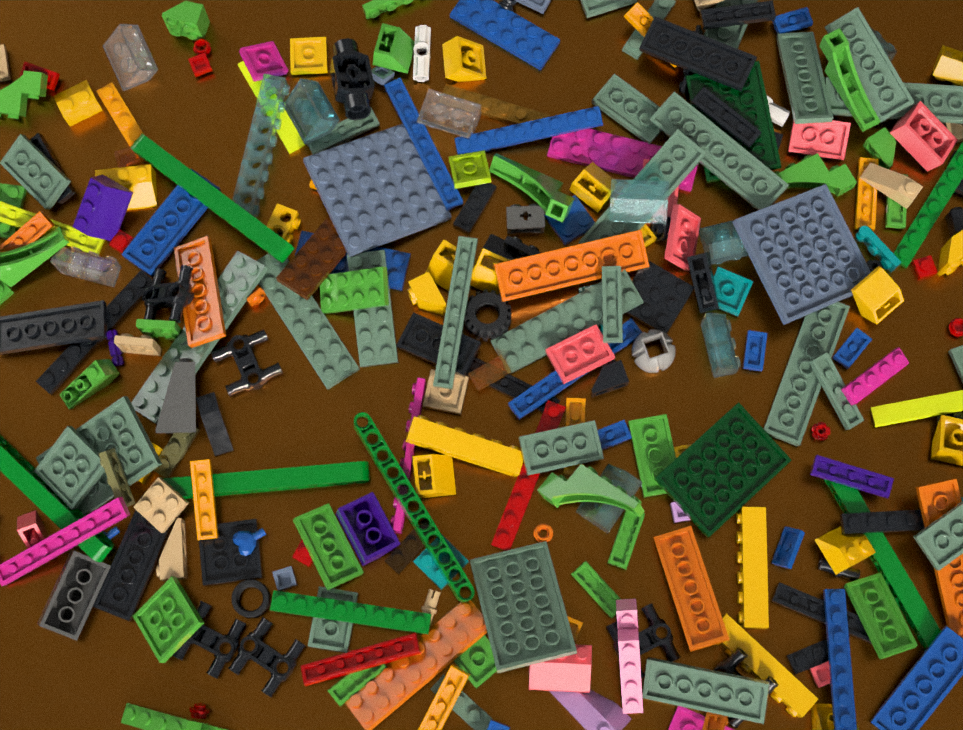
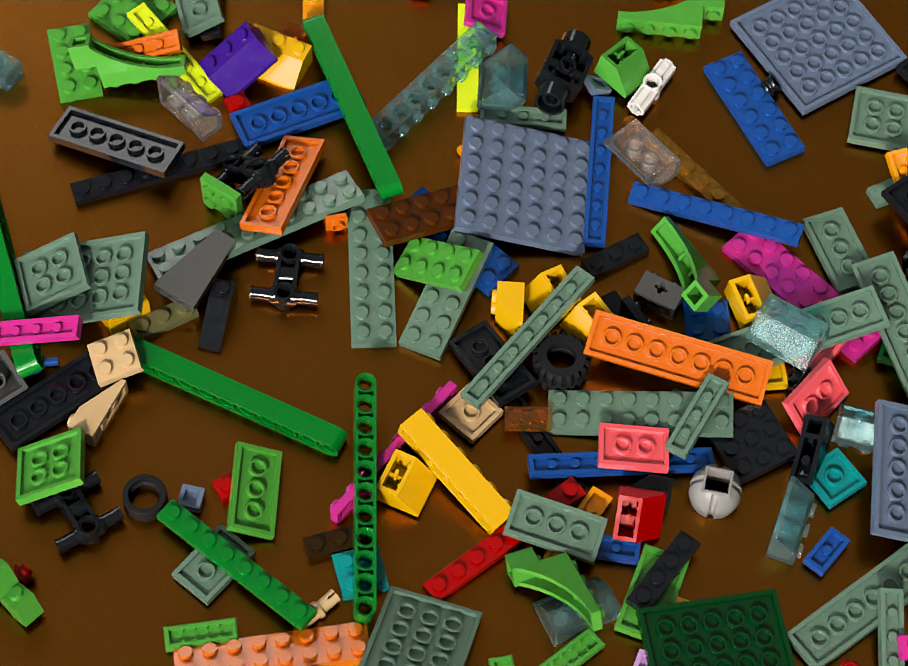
camera: 25 degrees right, 15 degrees down
bright green slope [59,359,120,410] -> none
olive plate [99,448,135,507] -> none
dark purple axle [107,330,124,367] -> none
tan plate [114,333,162,356] -> none
light orange plate [190,459,219,540] -> none
black plate [199,519,263,586] -> none
black piece [228,617,306,697] -> none
blue rock [233,528,266,556] -> none
yellow brick [267,203,301,244] -> none
yellow plate [290,37,328,75] -> none
red tile [300,632,421,686] -> none
dark purple slope [336,492,400,566] -> none
yellow slope [442,36,486,82] -> none
lime plate [448,150,491,189] -> none
orange plate [533,523,553,543] -> none
none -> red slope [612,485,667,543]
none -> black plate [626,530,701,610]

